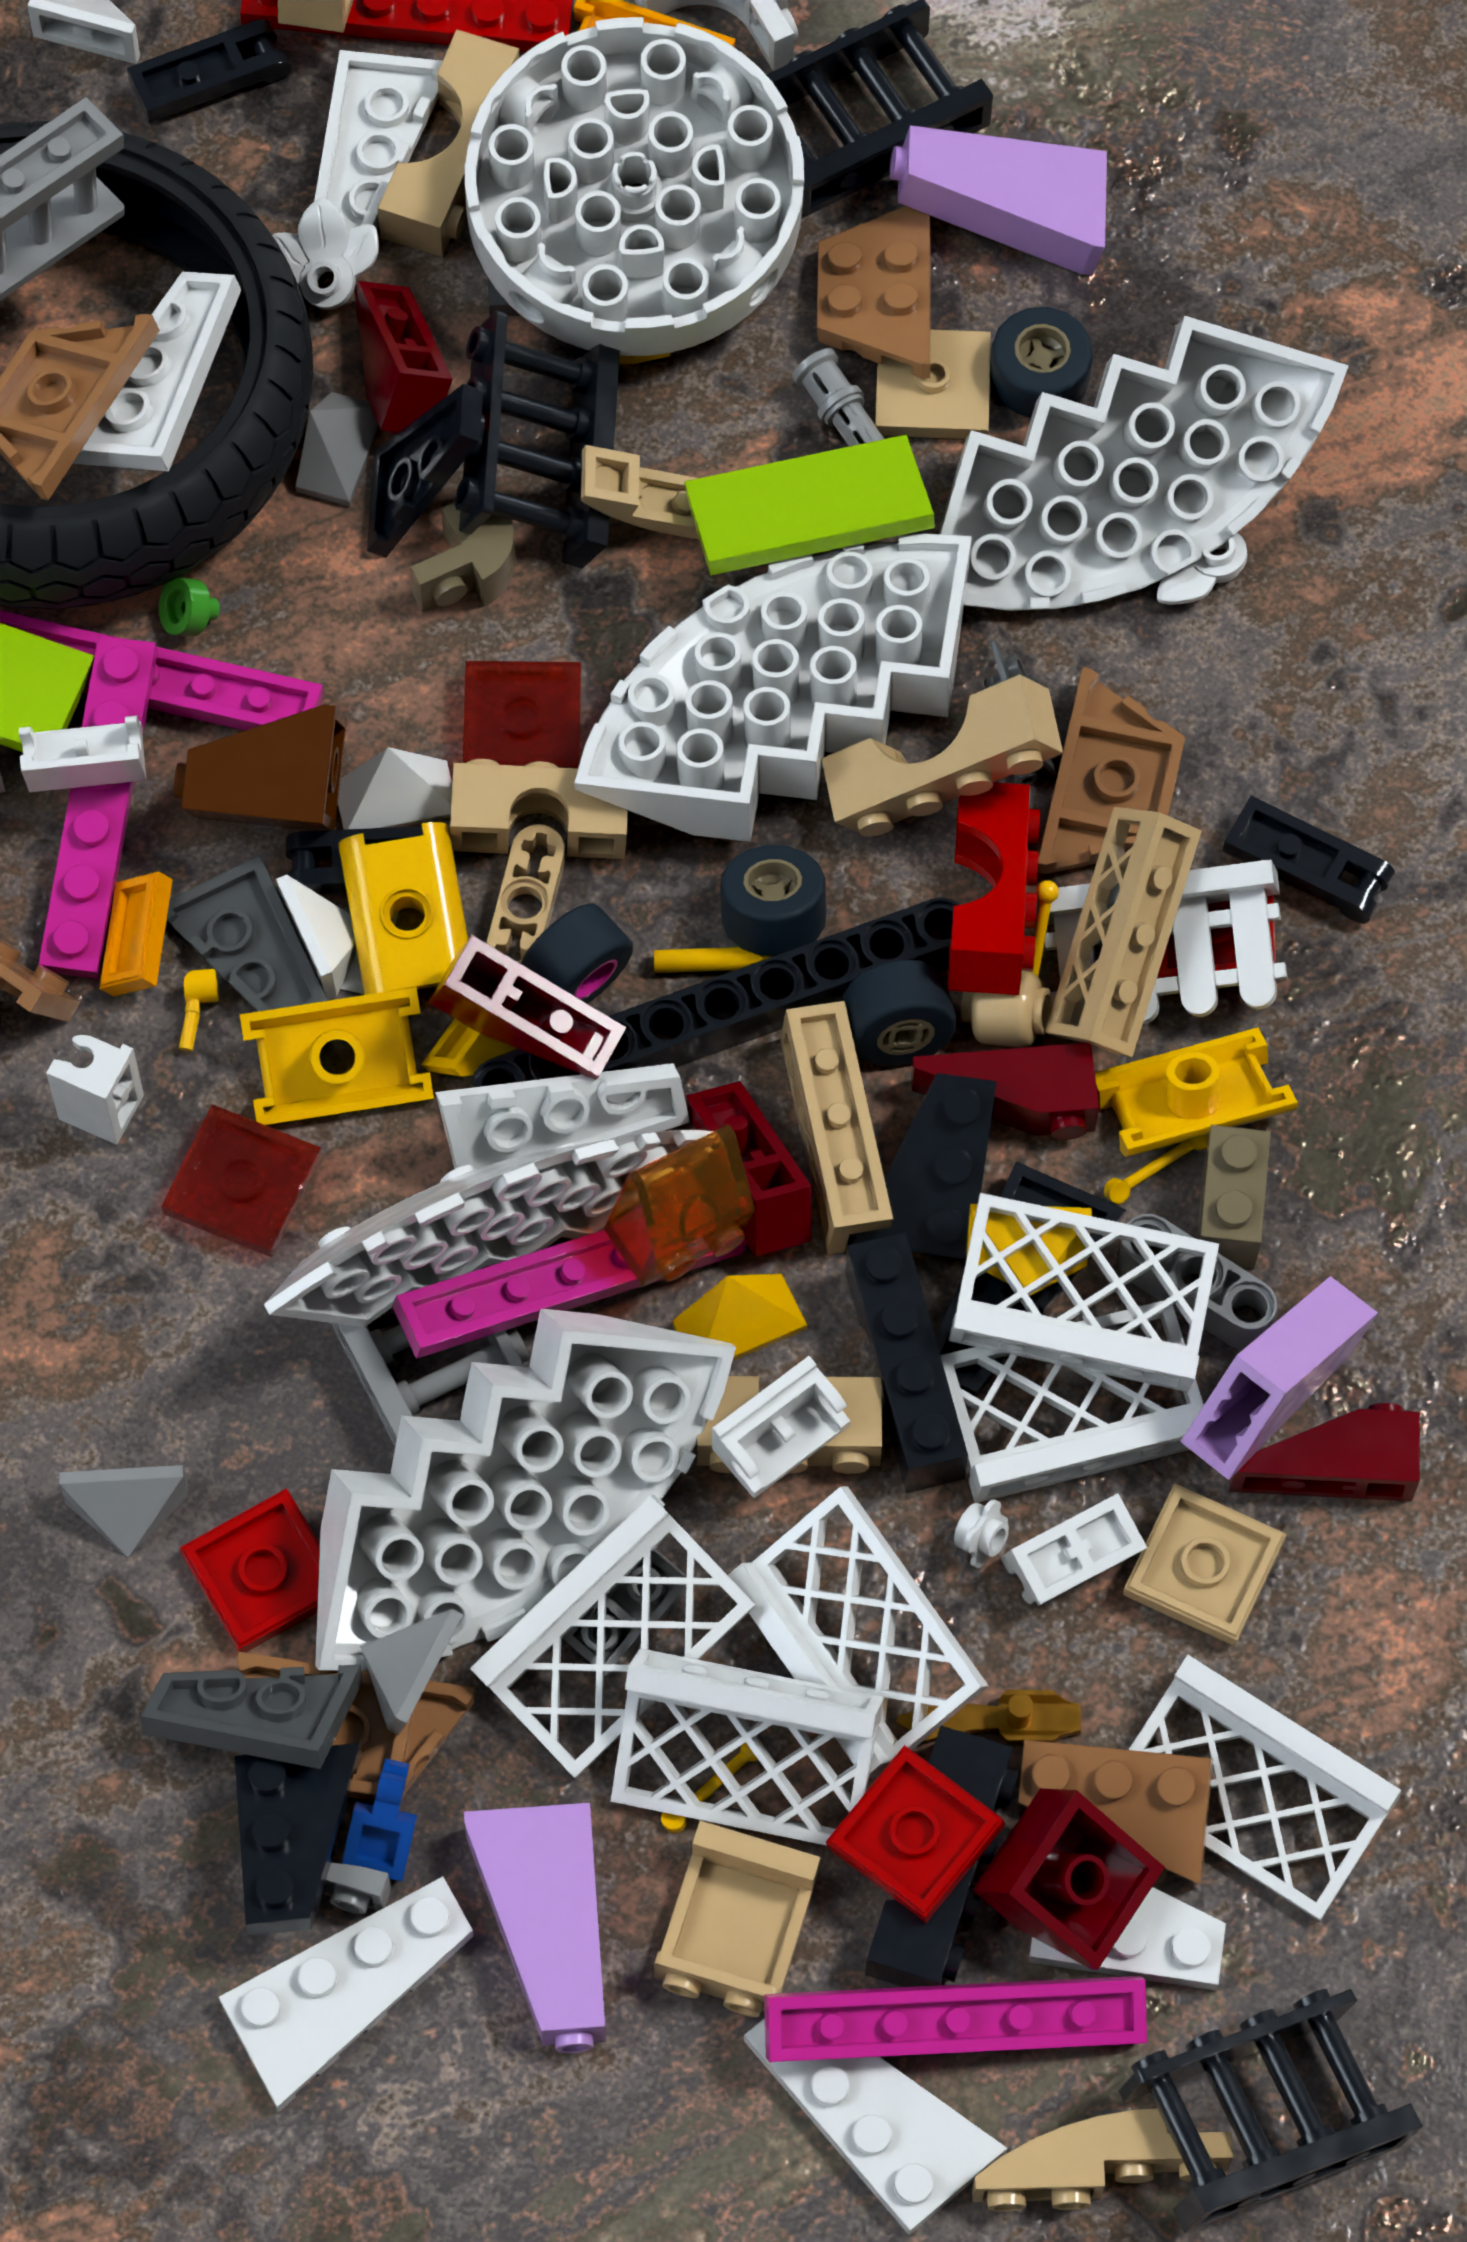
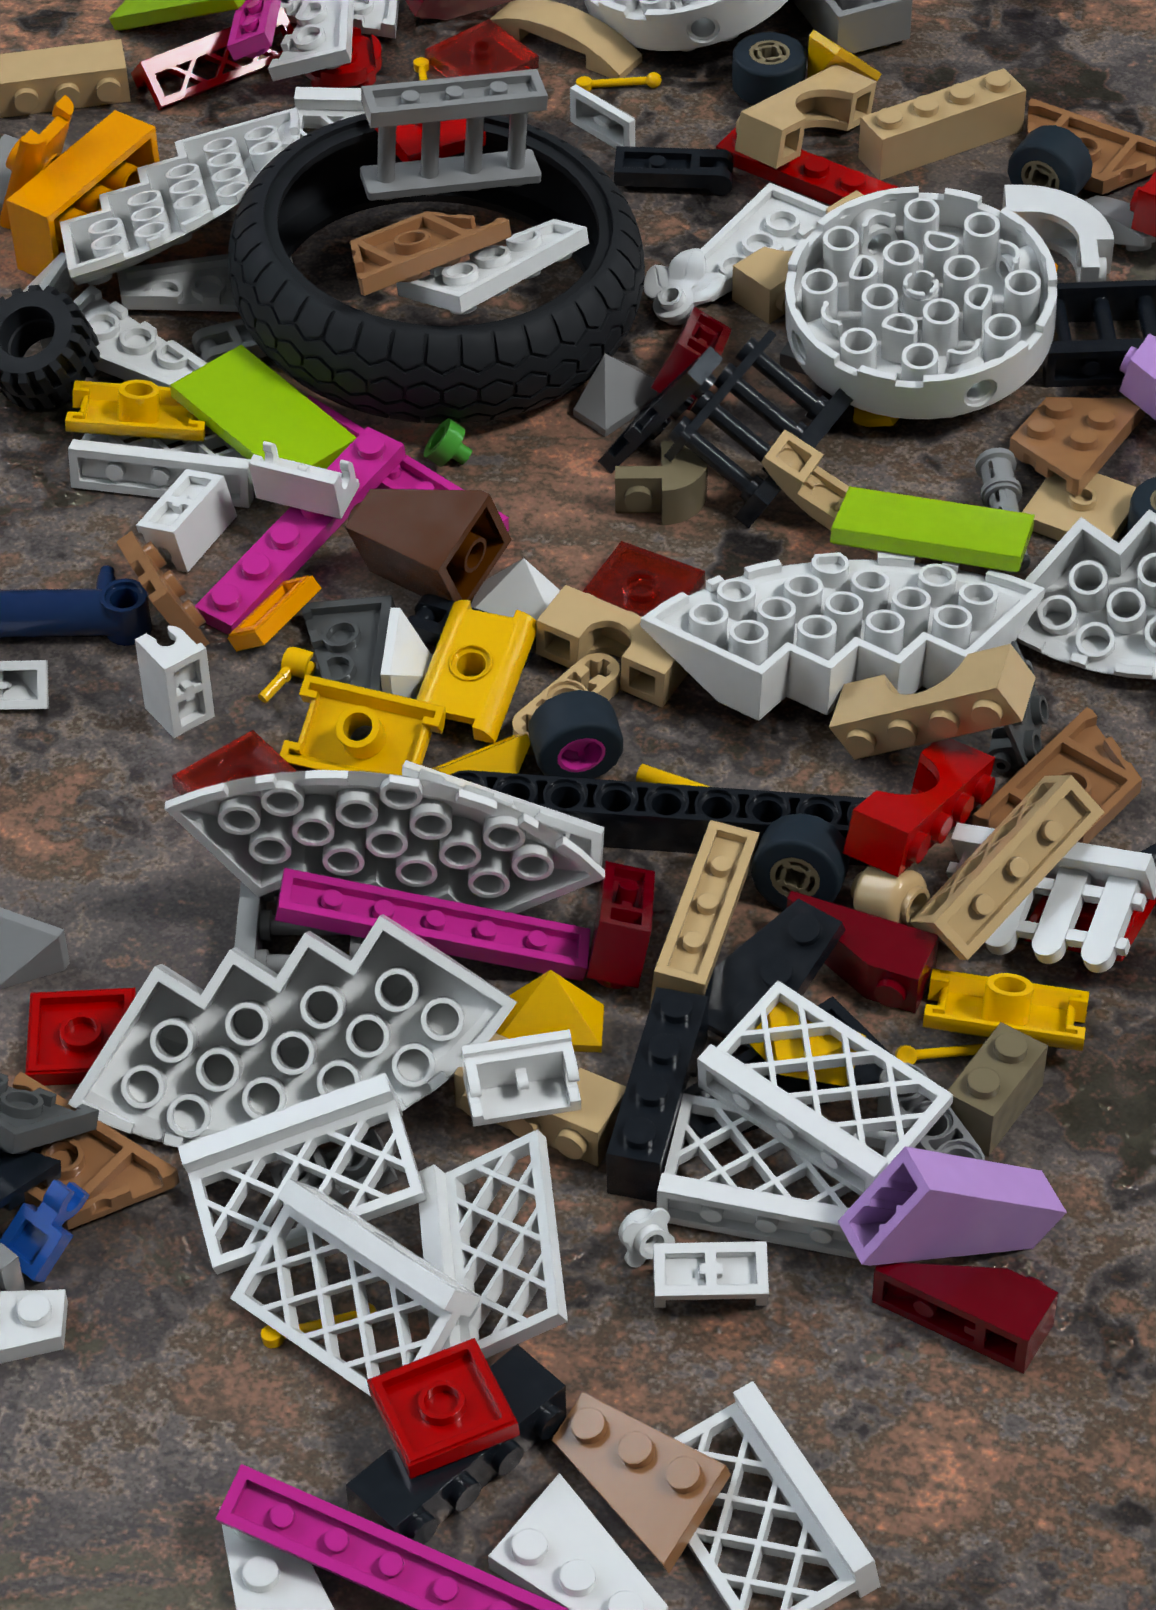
camera: 30 degrees right, 20 degrees down
light grey slope [360,1609,463,1735] -> none
dark red slope [428,935,627,1080] -> none
lavender slope [464,1803,606,2053] -> none
clear orange slope [604,1124,755,1287] -> none
tan panel [654,1820,821,2017] -> none
black wheel [720,845,827,956] -> none
pearl gold piece [896,1690,1081,1743] -> none
dark red slope [973,1788,1165,1970] -> none
yellow hinge [1032,880,1059,987] -> none
tan plate [1123,1483,1287,1646] -> none

